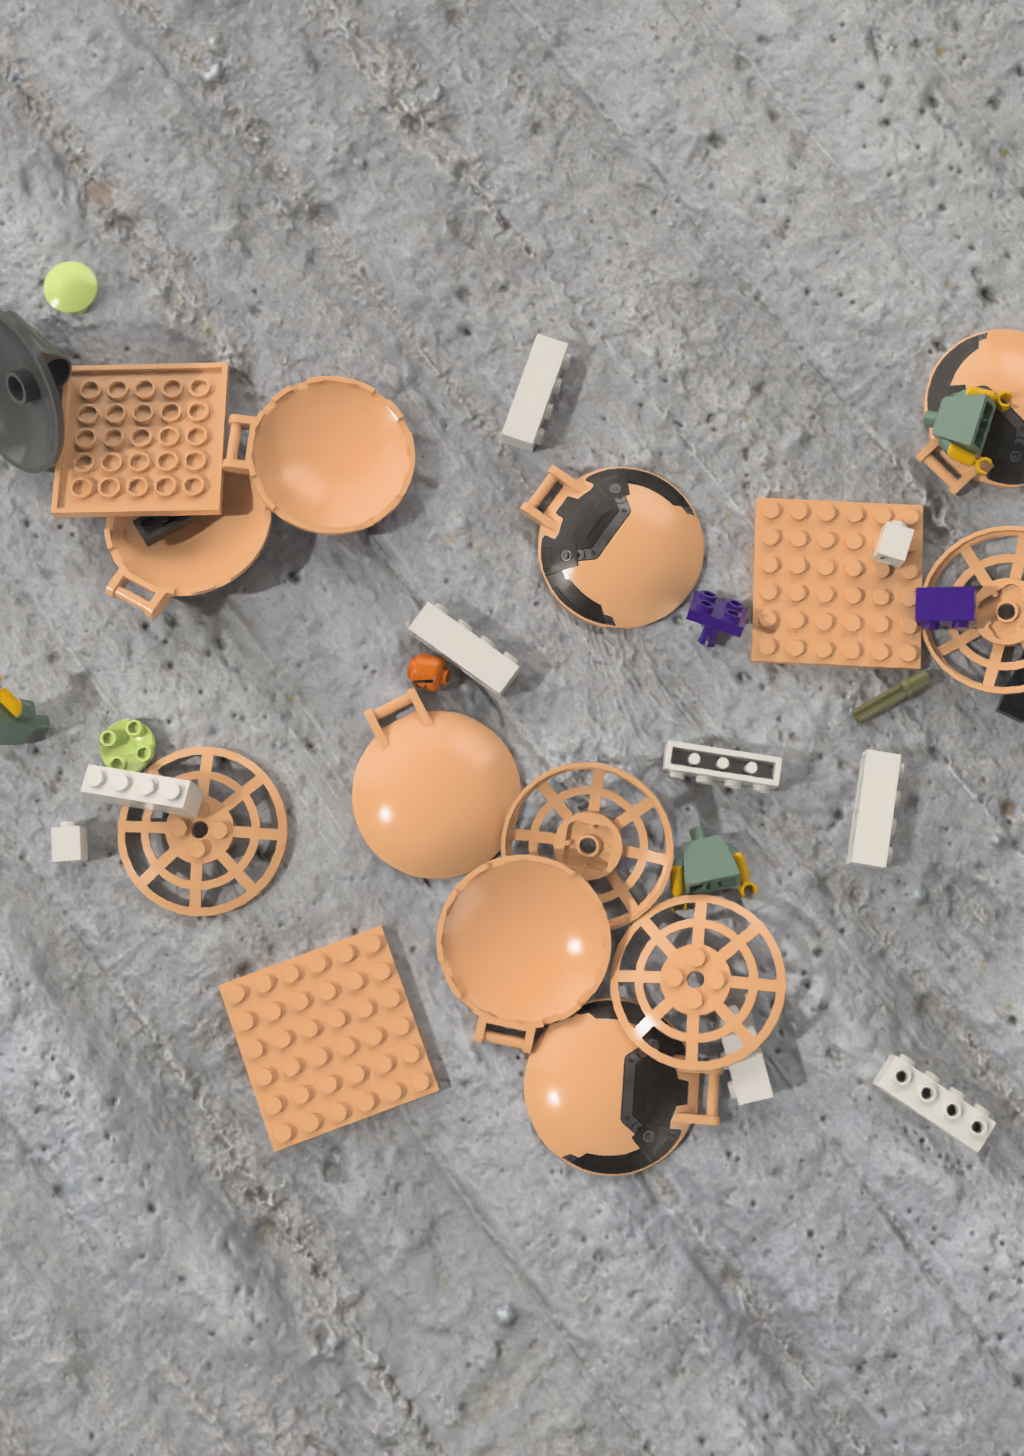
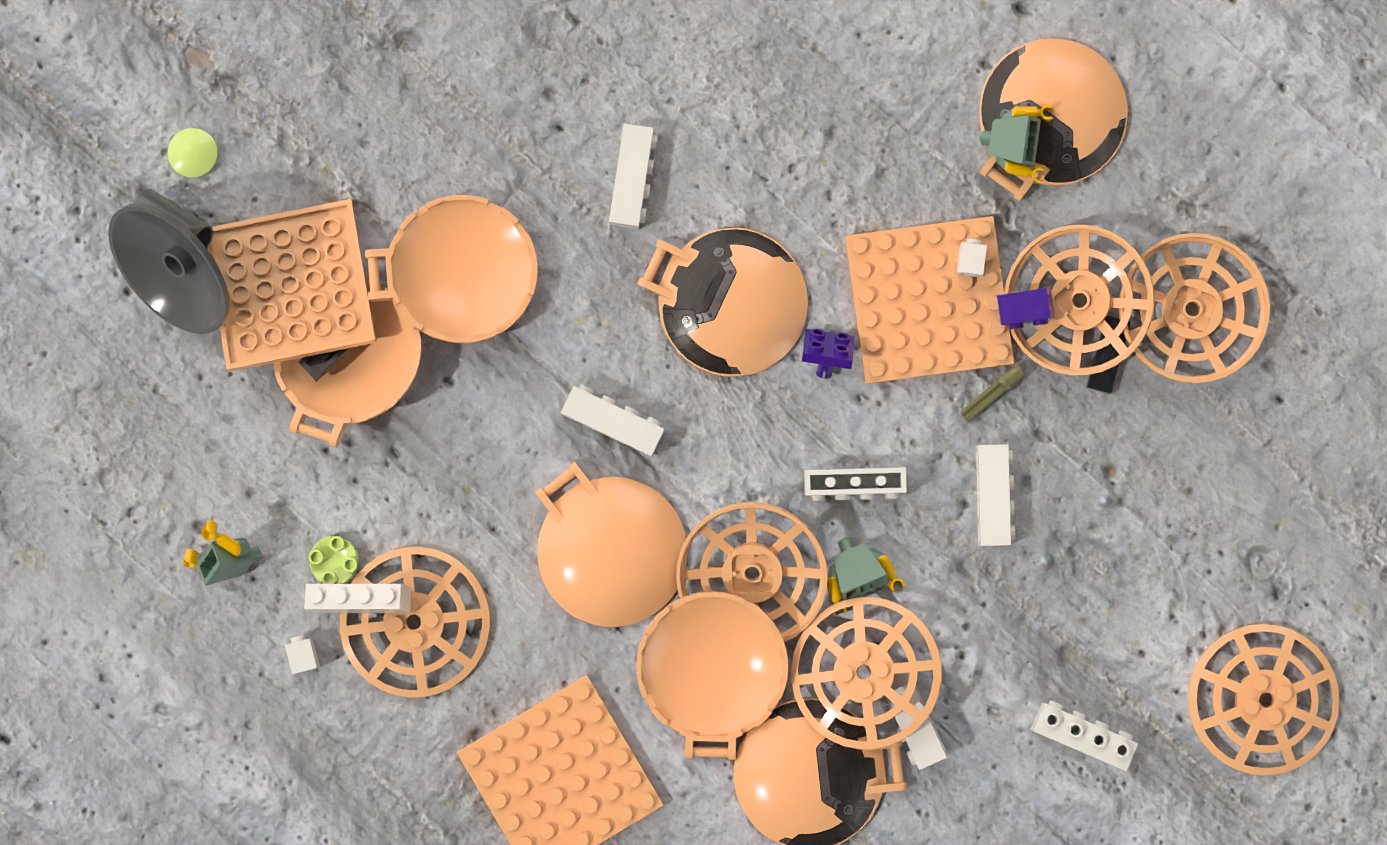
camera: 15 degrees left, 5 degrees up
orange head [407,652,451,692] -> none

